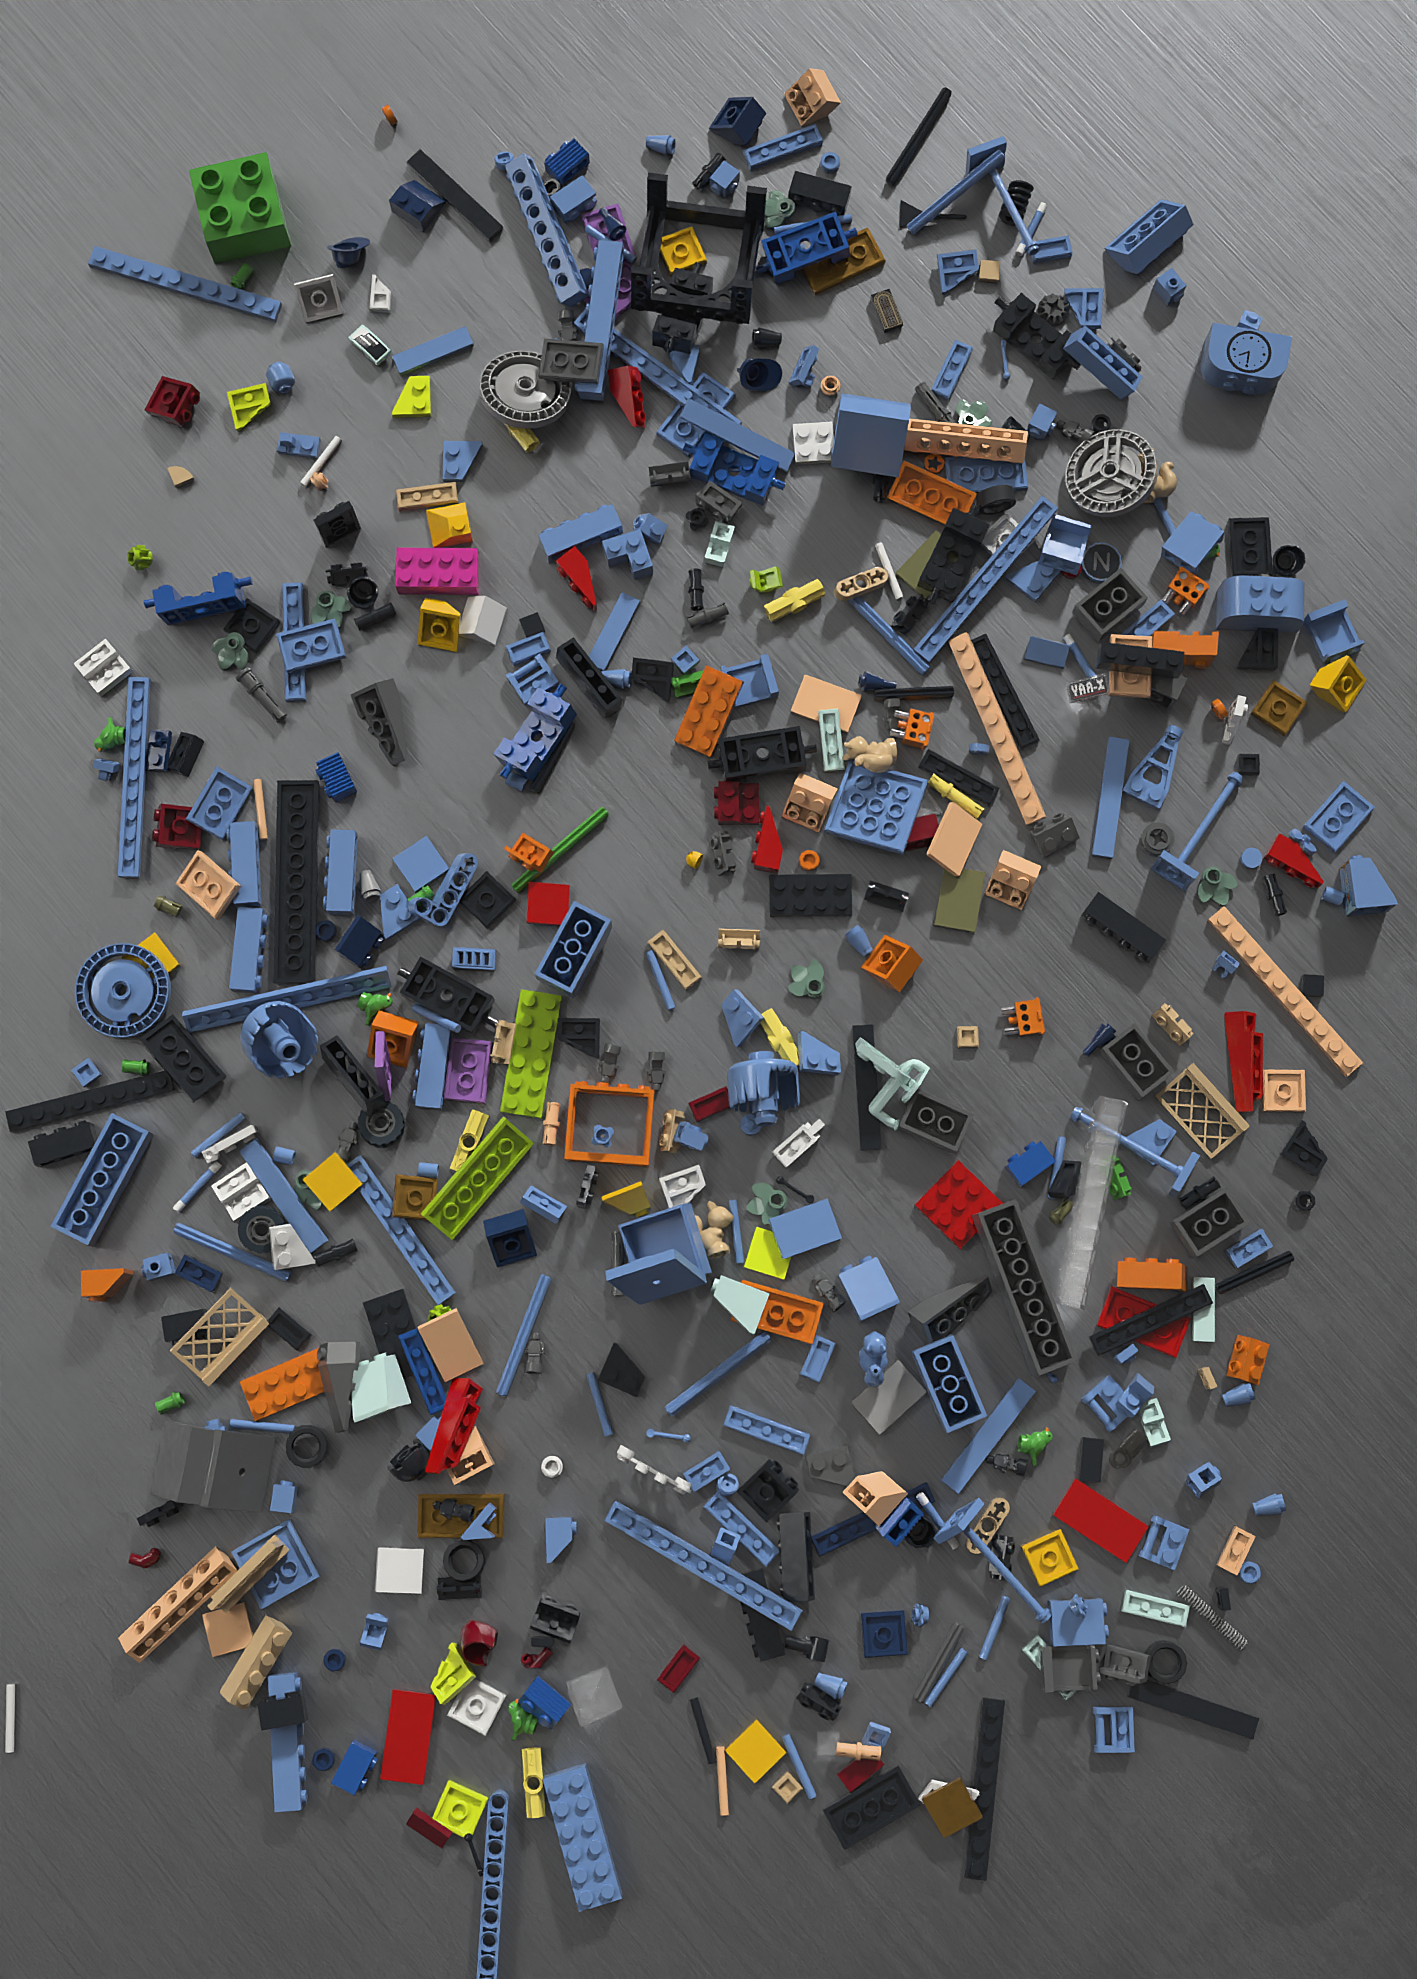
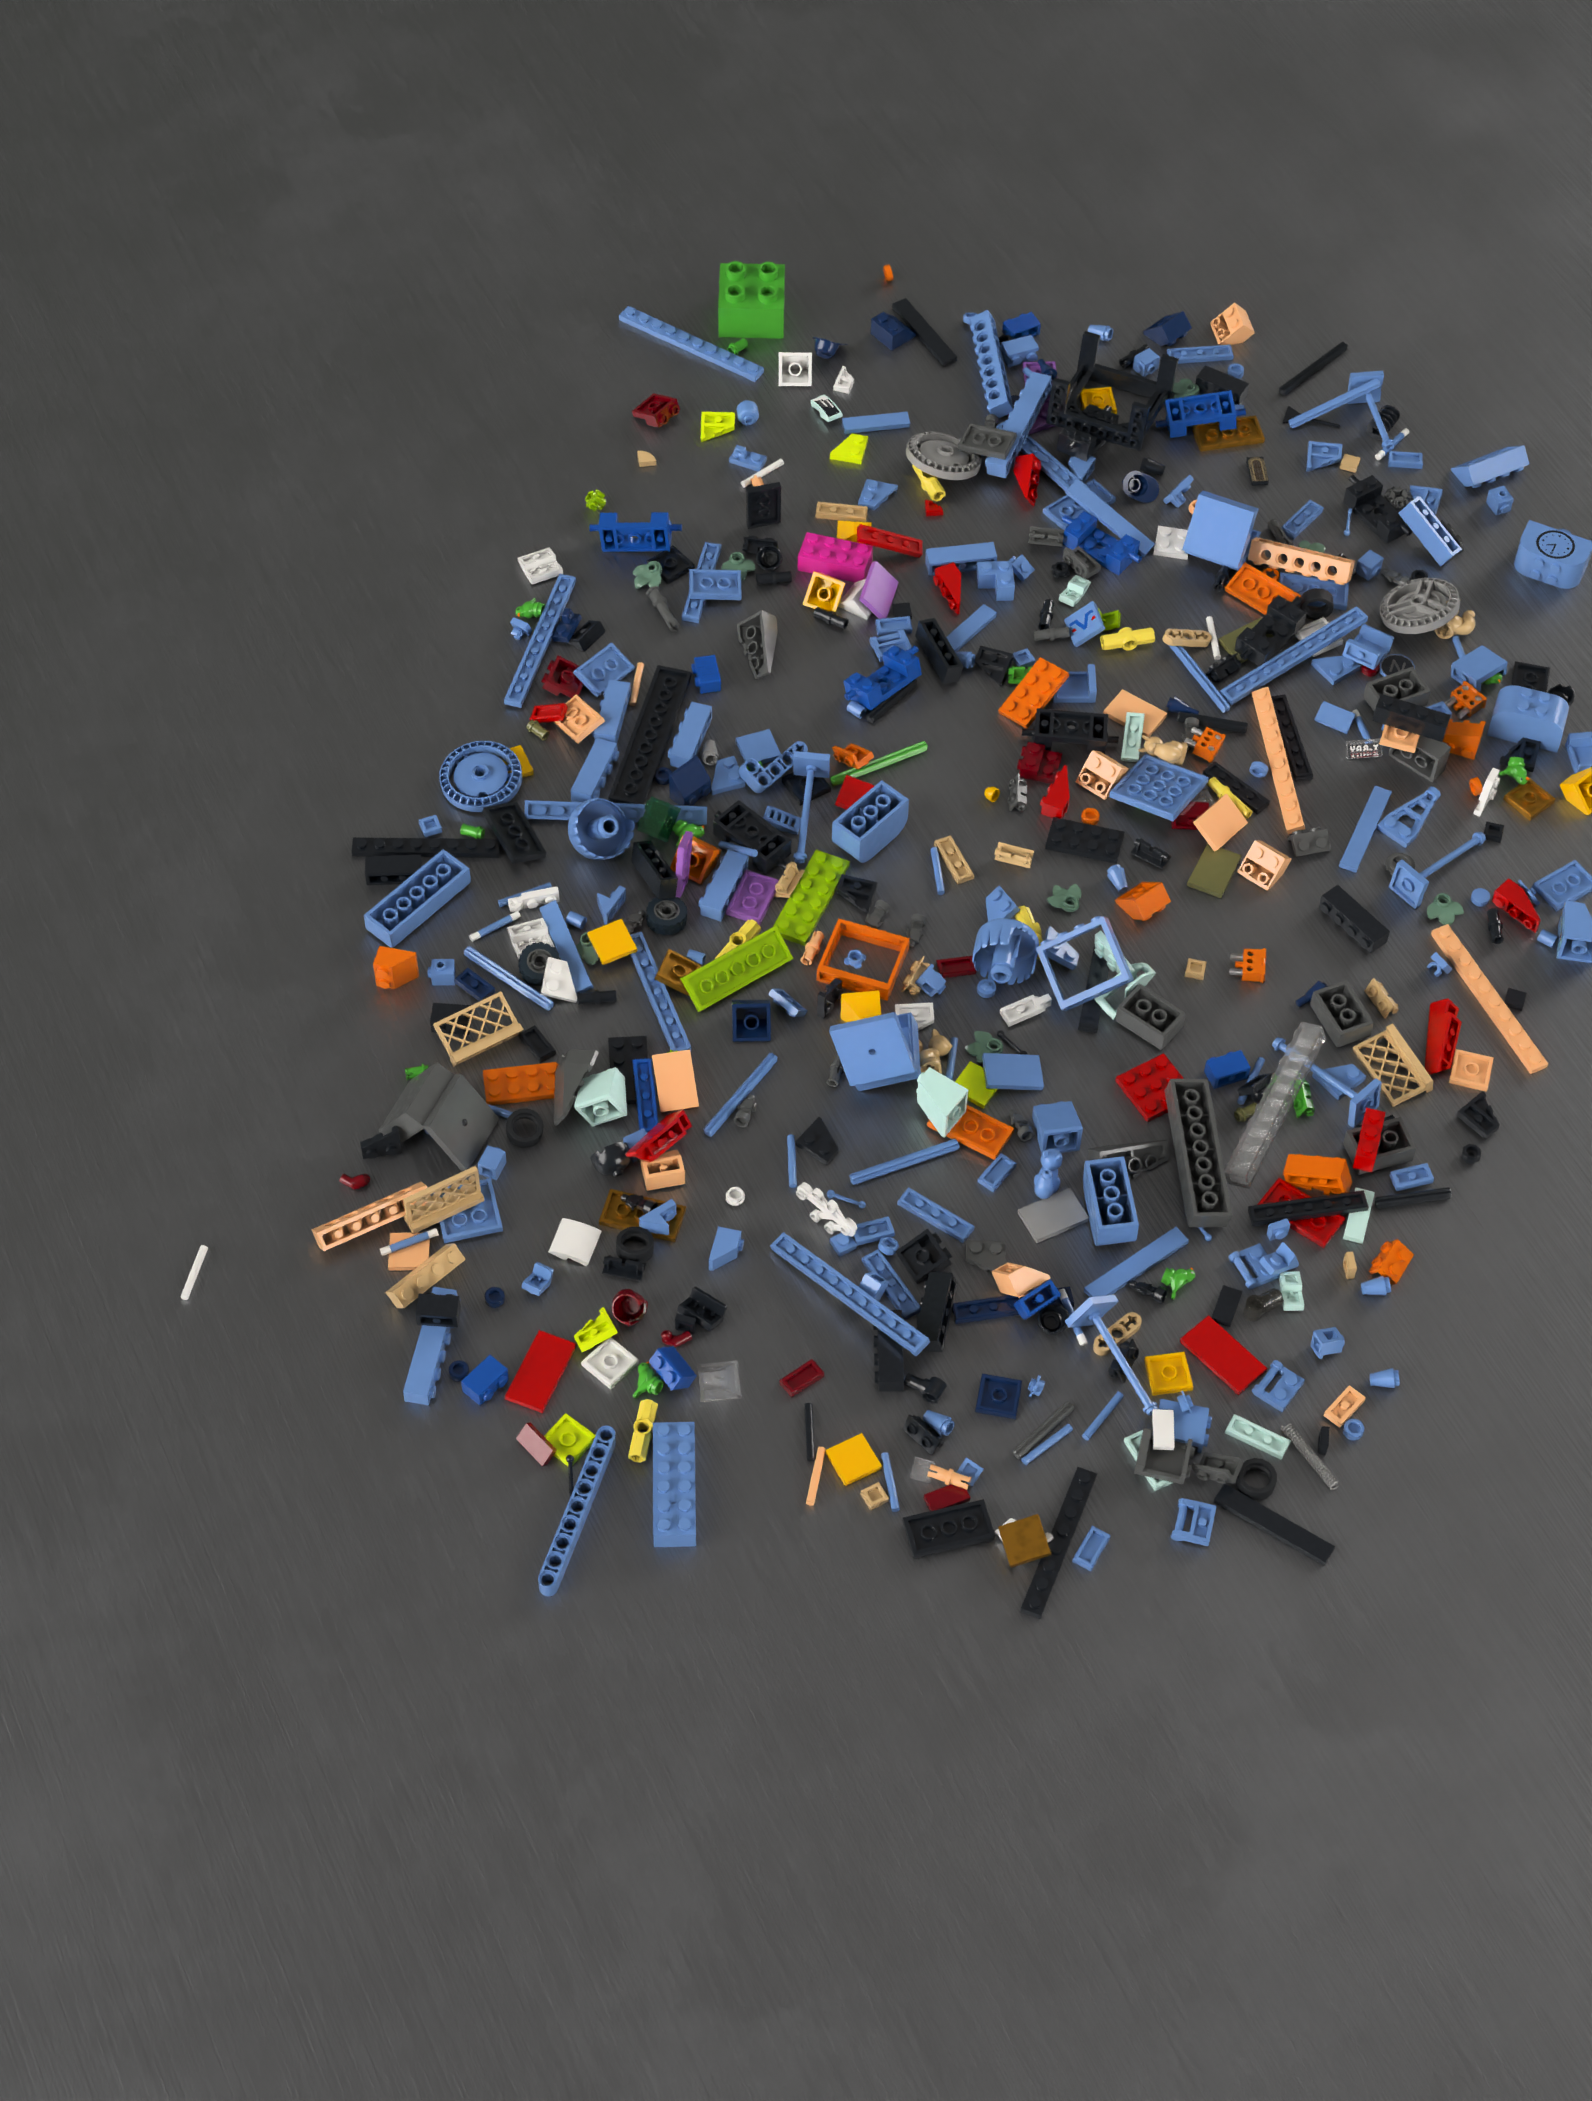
camera: 15 degrees right, 25 degrees down
none -> medium blue bar [379,1228,439,1256]
none -> red tile [530,703,568,723]
none -> medium blue slope [597,885,626,925]
none -> clear green brick [638,796,681,842]
none -> medium blue tile [793,751,830,864]
none -> black pin [813,607,849,629]
none -> medium blue plate [829,1232,857,1257]
none -> red plate [857,524,923,558]
none -> medium lavender tile [859,561,899,619]
none -> red tile [925,500,943,516]
none -> medium blue window [1036,916,1134,1011]
none -> medium blue tile [1064,601,1105,647]
none -> medium blue tile [1072,1526,1111,1571]
none -> white tile [1152,1409,1175,1450]
none -> red arch [1352,1107,1386,1172]
none -> bright green animal [1499,757,1530,785]

